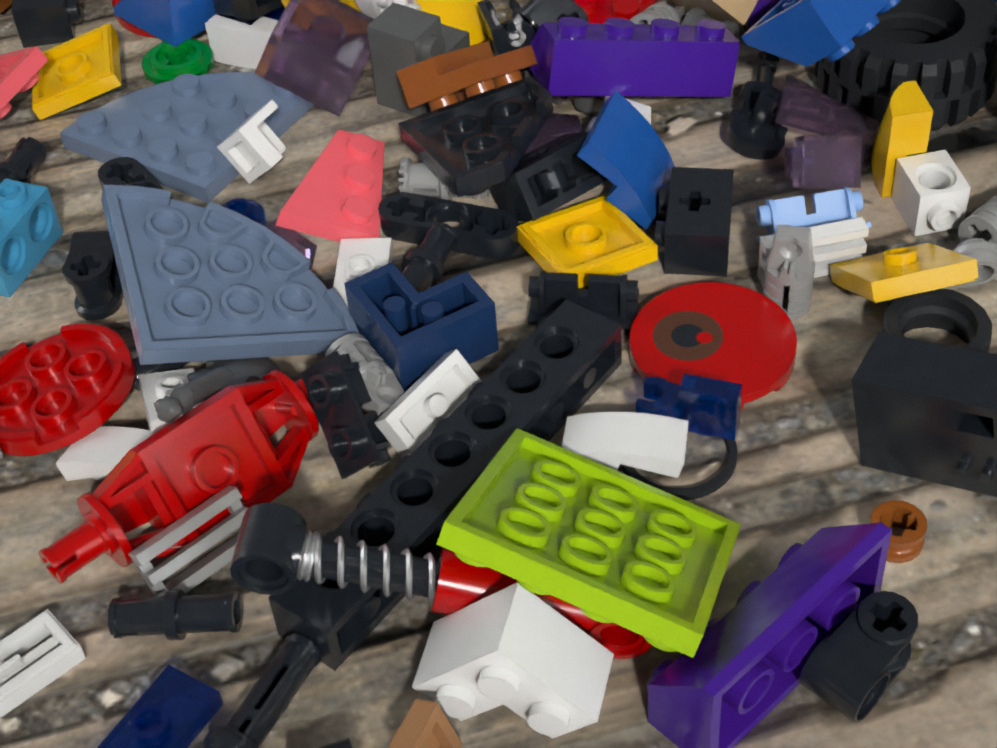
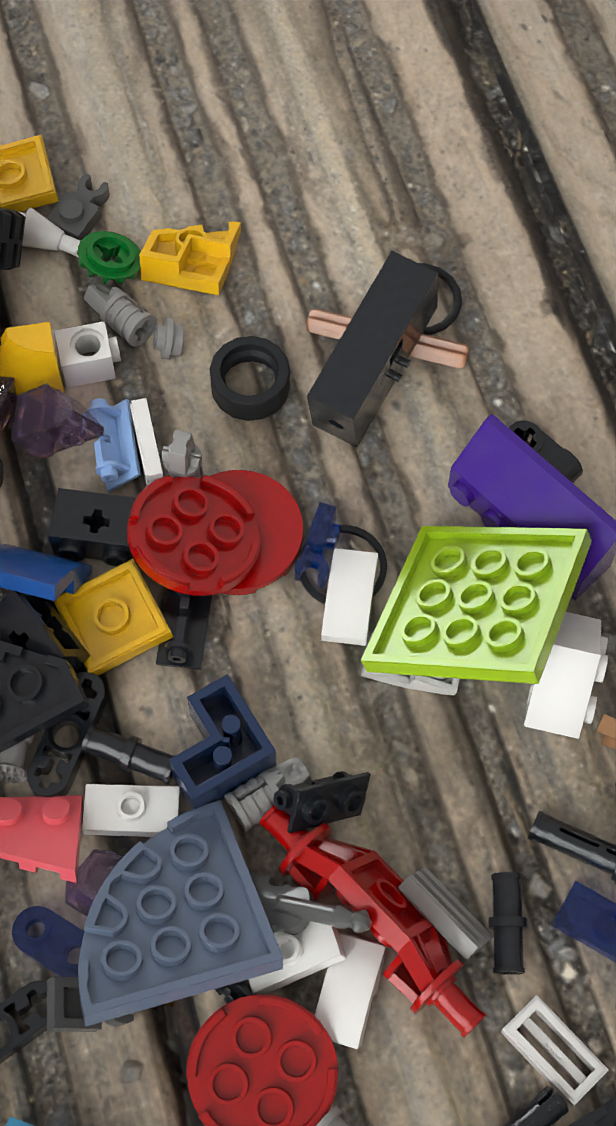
camera: 95 degrees left, 20 degrees up
black piece [62,229,123,321] -> none
piece [230,503,651,659] -> none
black brick [268,299,622,671] -> none
white plate [374,349,482,458] -> none
yellow plate [829,242,979,303] -> none
dark orange bush [870,500,927,563] -> none
none -> red tile [127,475,262,596]

